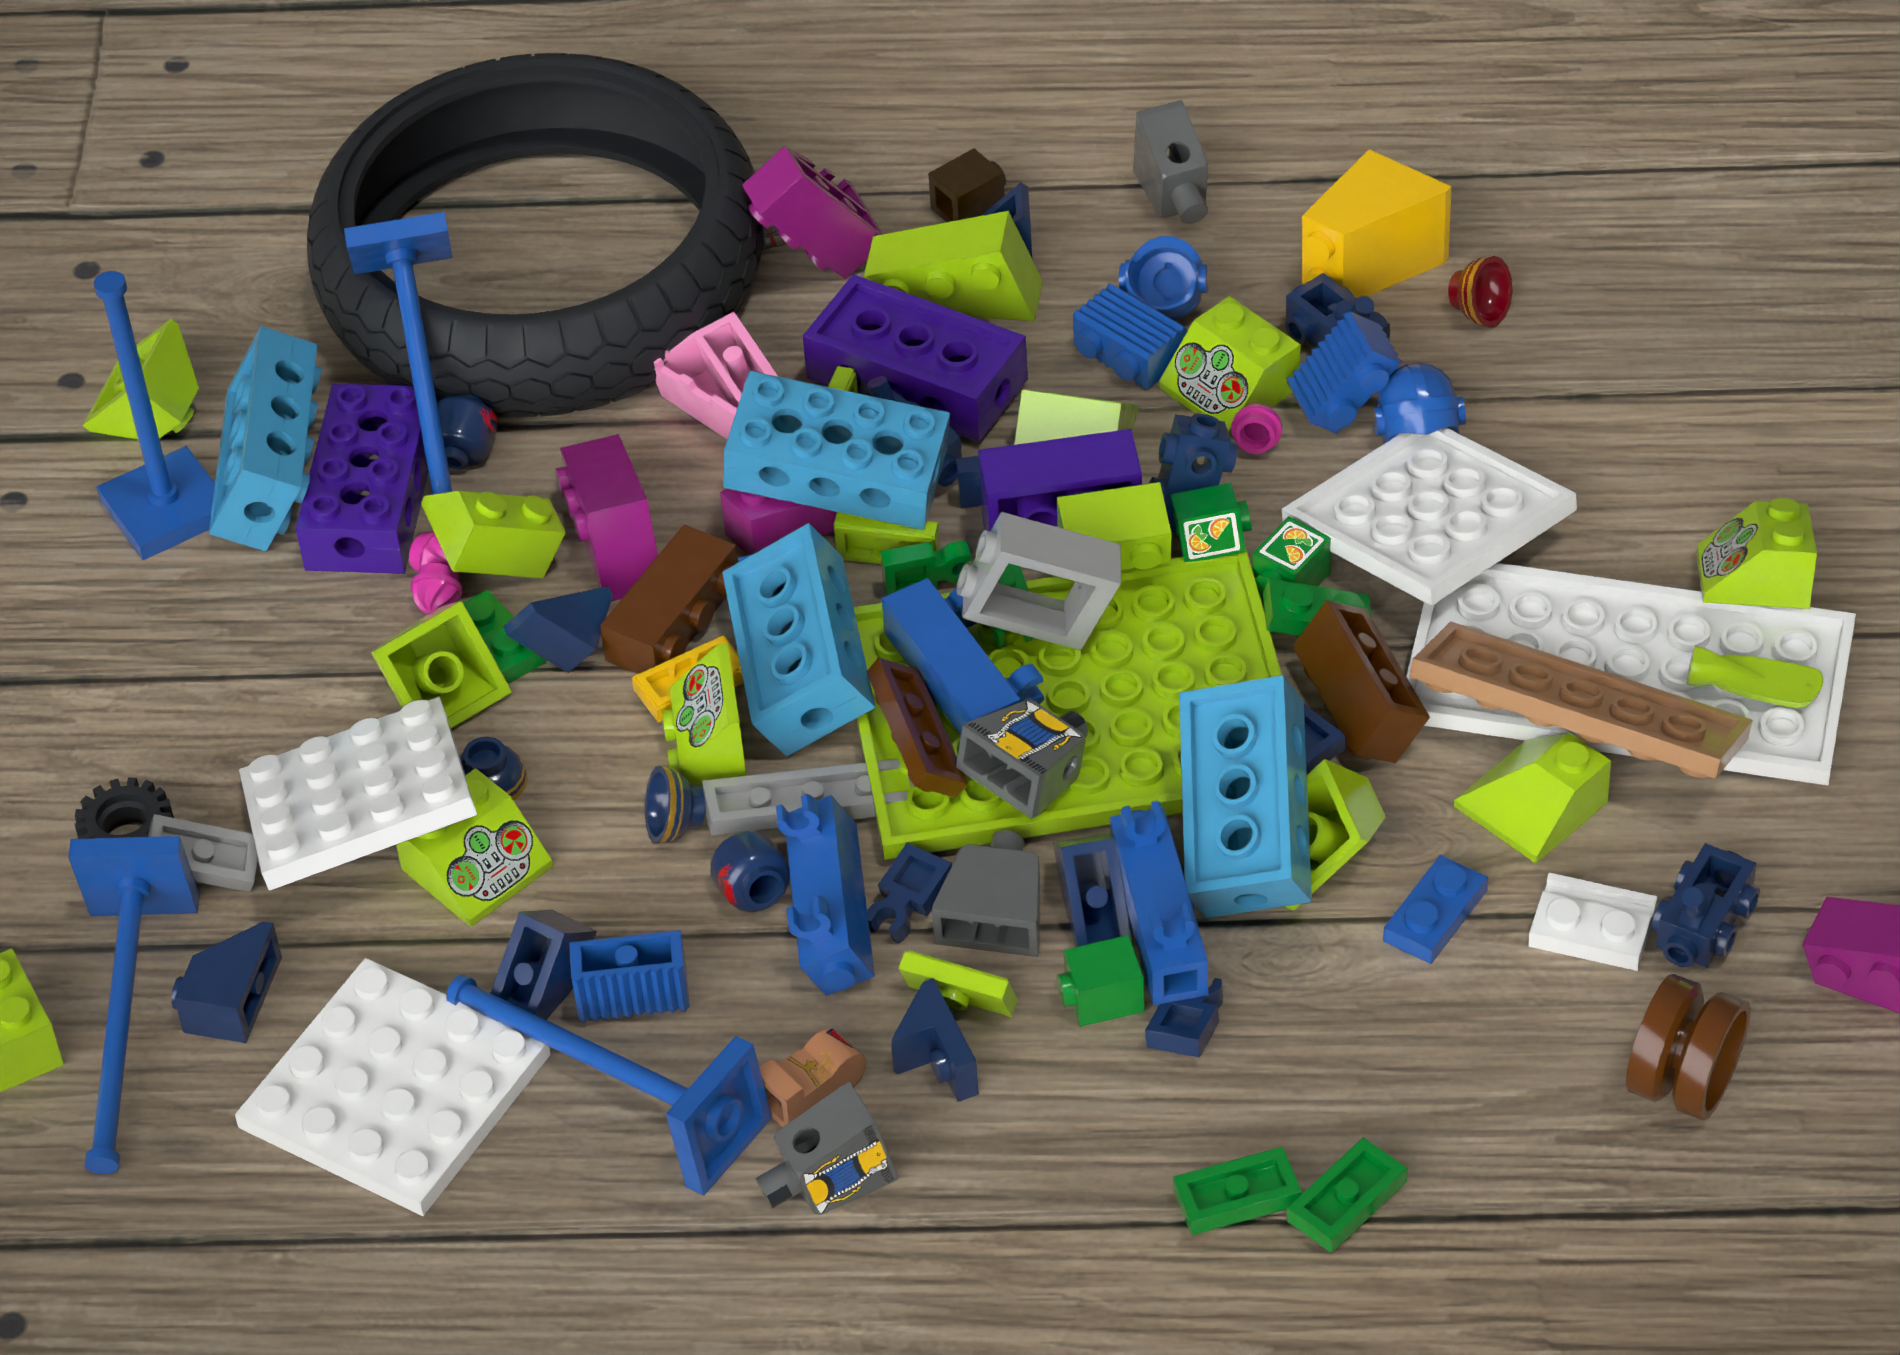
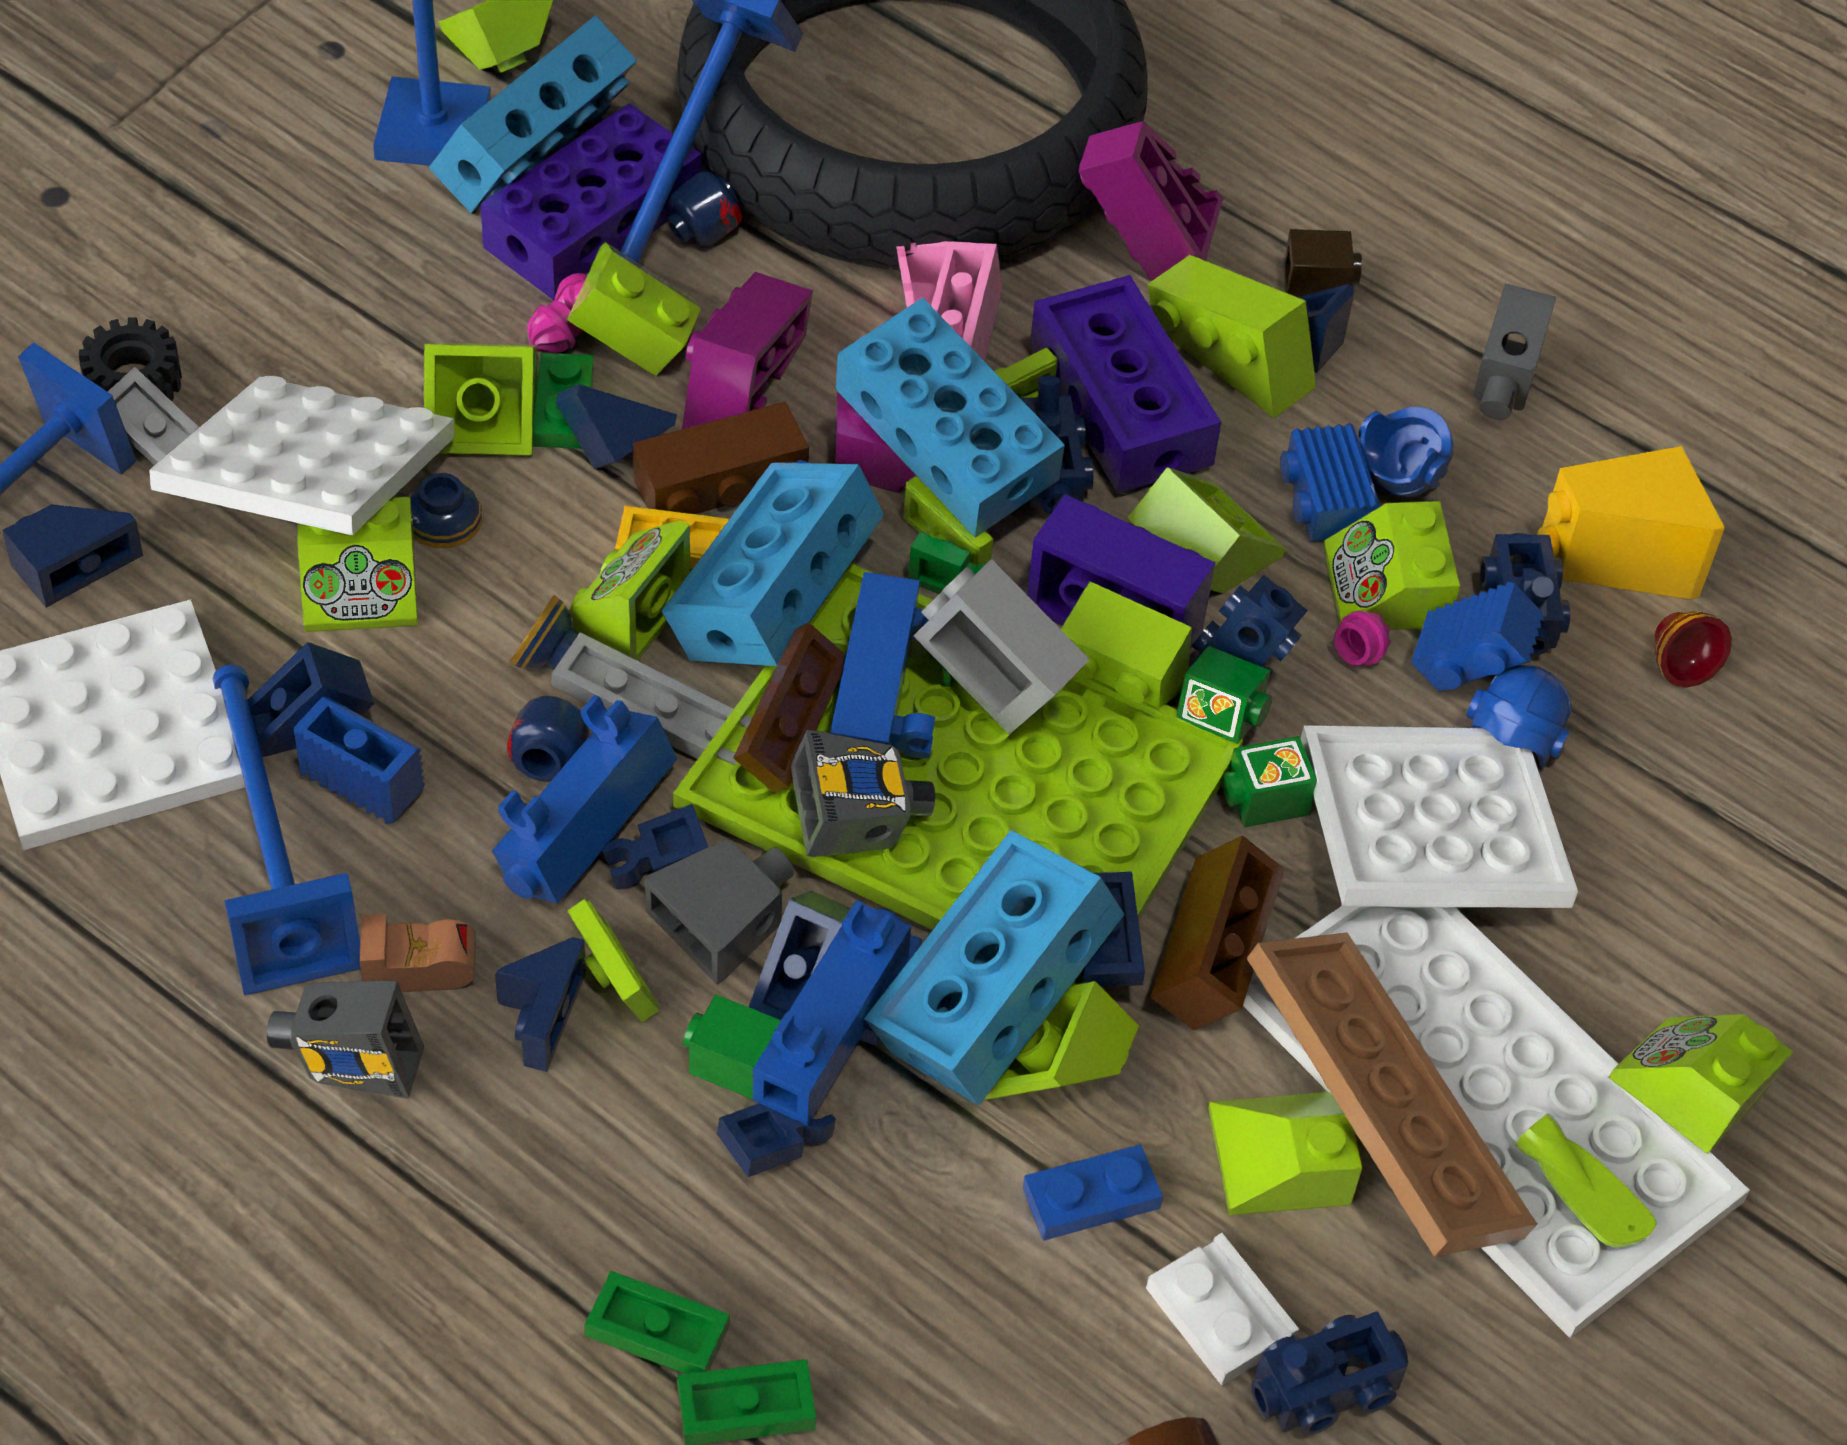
camera: 30 degrees right, 5 degrees up
green plate [1263,578,1372,636] -> none

